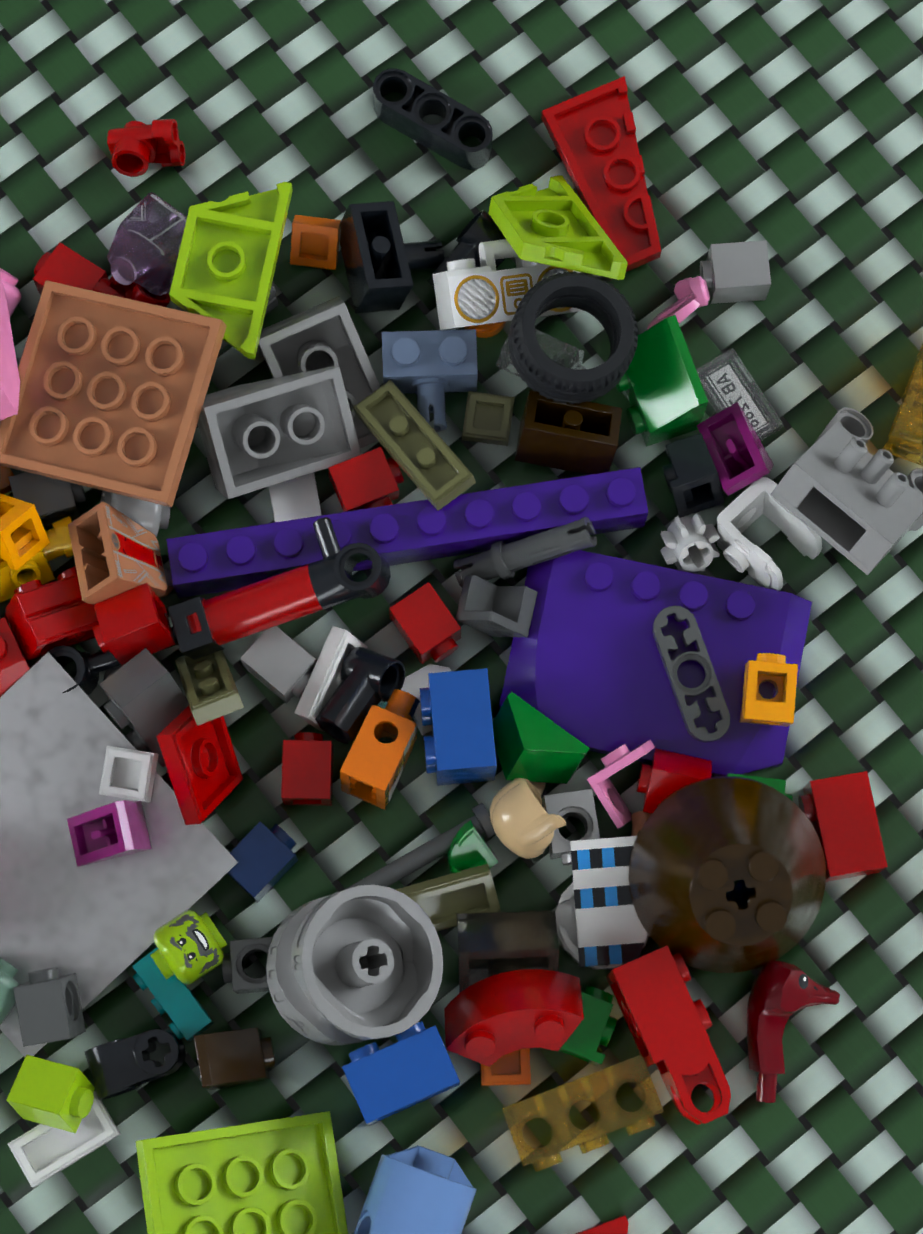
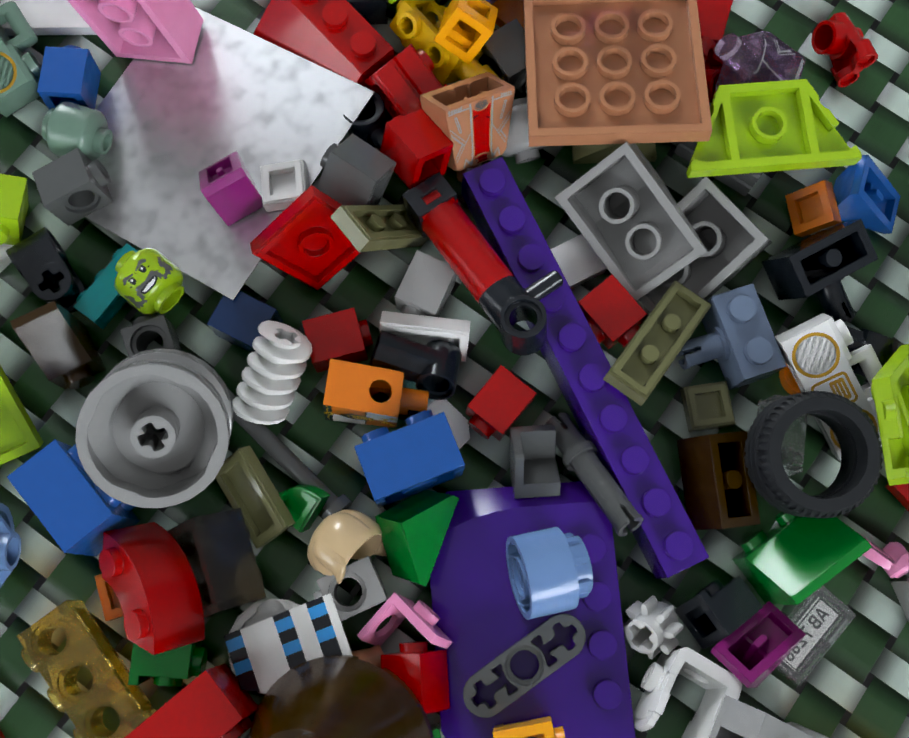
camera: 70 degrees right, 0 degrees up
none -> white piece [232,320,313,425]
none -> medium blue piece [506,527,593,620]
none -> blue slope [833,154,900,234]

